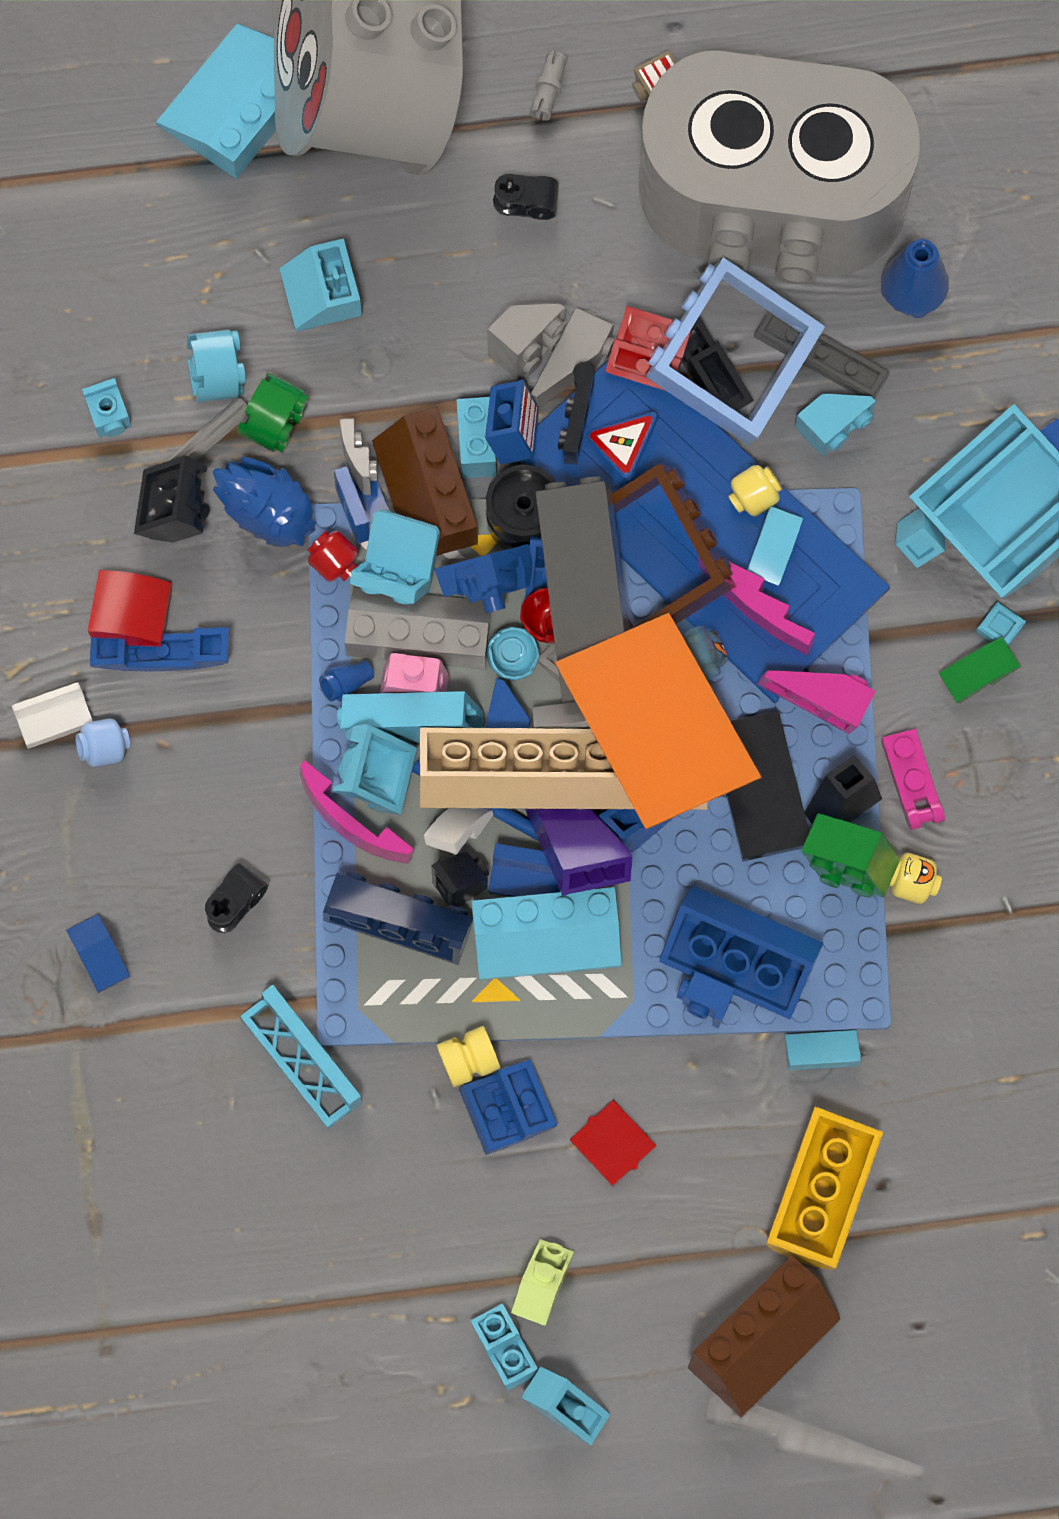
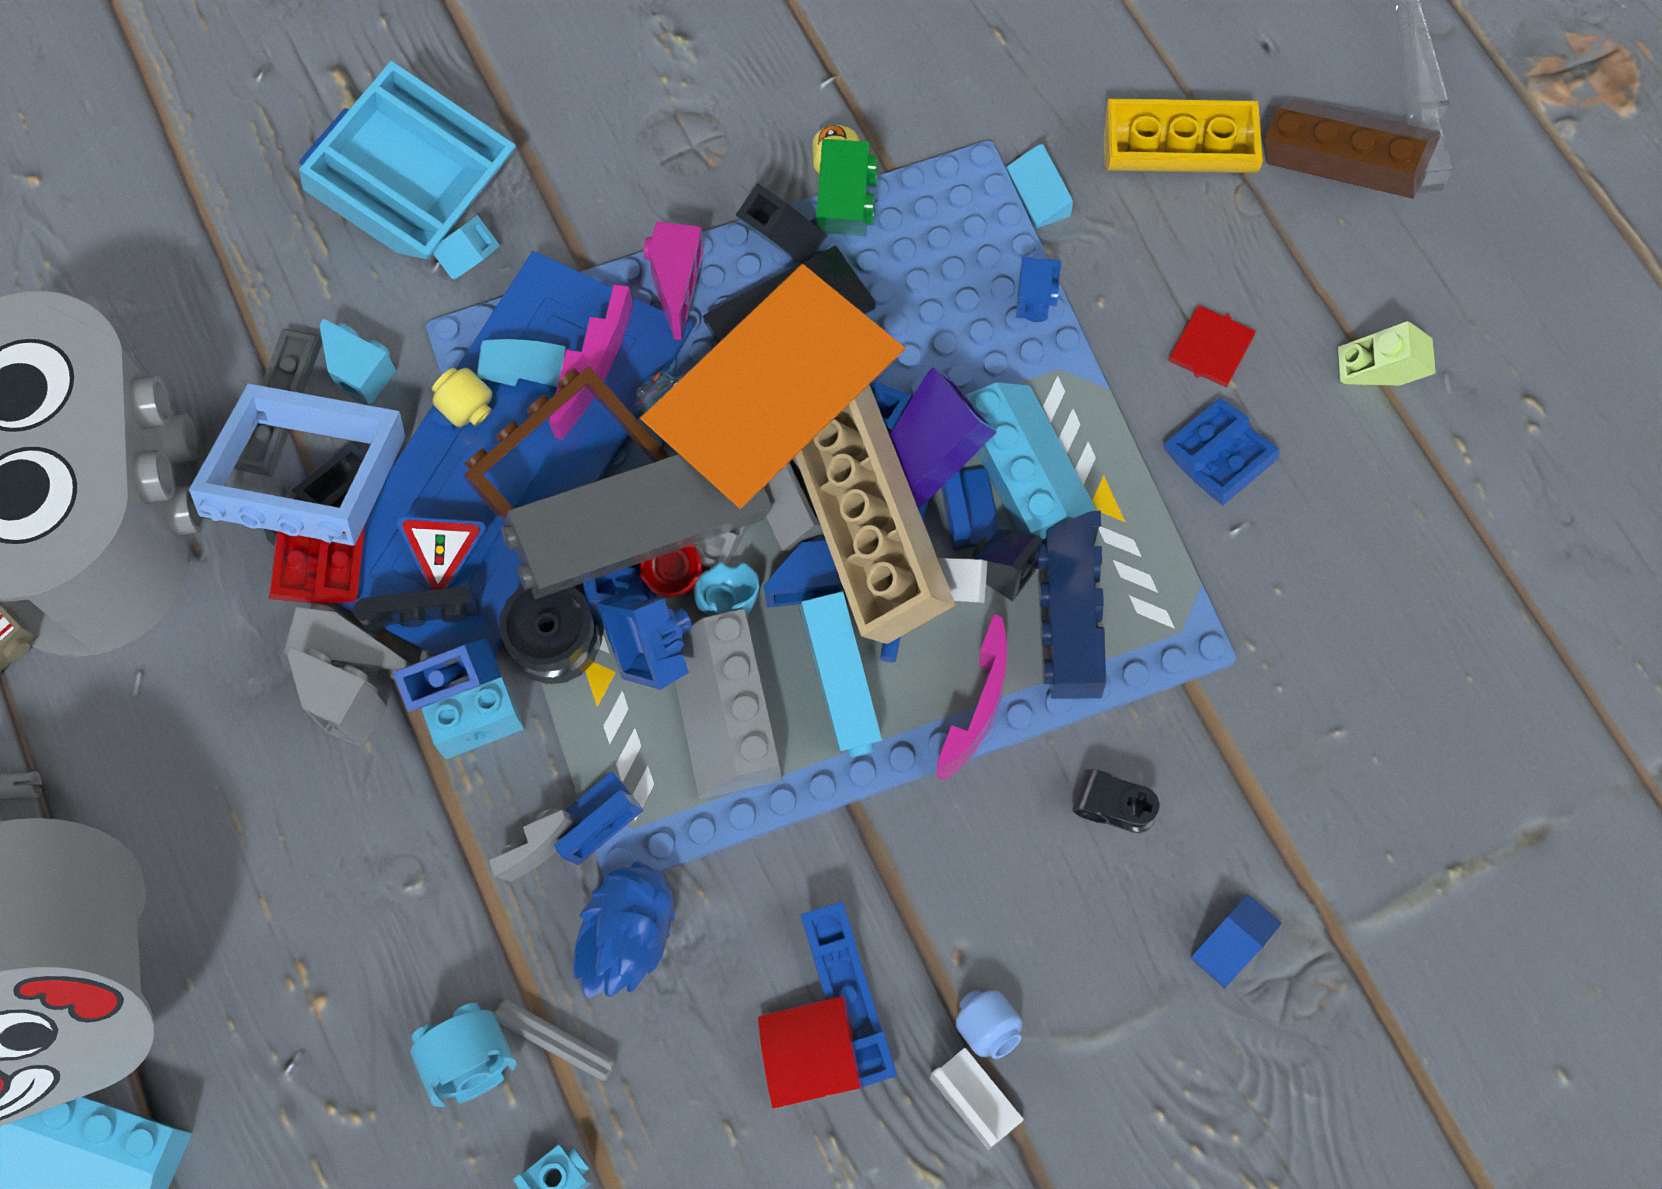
camera: 105 degrees left, 5 degrees down
black brick [134,455,210,543] -> none
green brick [237,372,309,453] -> none
medium azure fence [240,985,362,1129] -> none
medium azure slope [279,238,362,332] -> none
red head [307,531,359,582] -> none
blue cone [319,660,374,702] -> none
medium azure brick [333,724,417,815] -> none
medium azure bracket [349,509,440,604] -> none
reddish brown slope [372,407,478,556] -> none
bright pink torso [379,653,449,694] -> none
light yellow wheel [436,1026,500,1088] -> none
medium azure slope [470,1303,538,1391] -> none
black piece [493,173,559,220] -> none
medium azure slope [521,1367,611,1446] -> none
blue slope [659,885,824,1019] -> none
blue cone [881,239,949,318] -> none
dark pink plate [881,728,945,830] -> none
green slope [939,637,1022,704] -> none
medium azure tile [976,602,1026,645] -> none

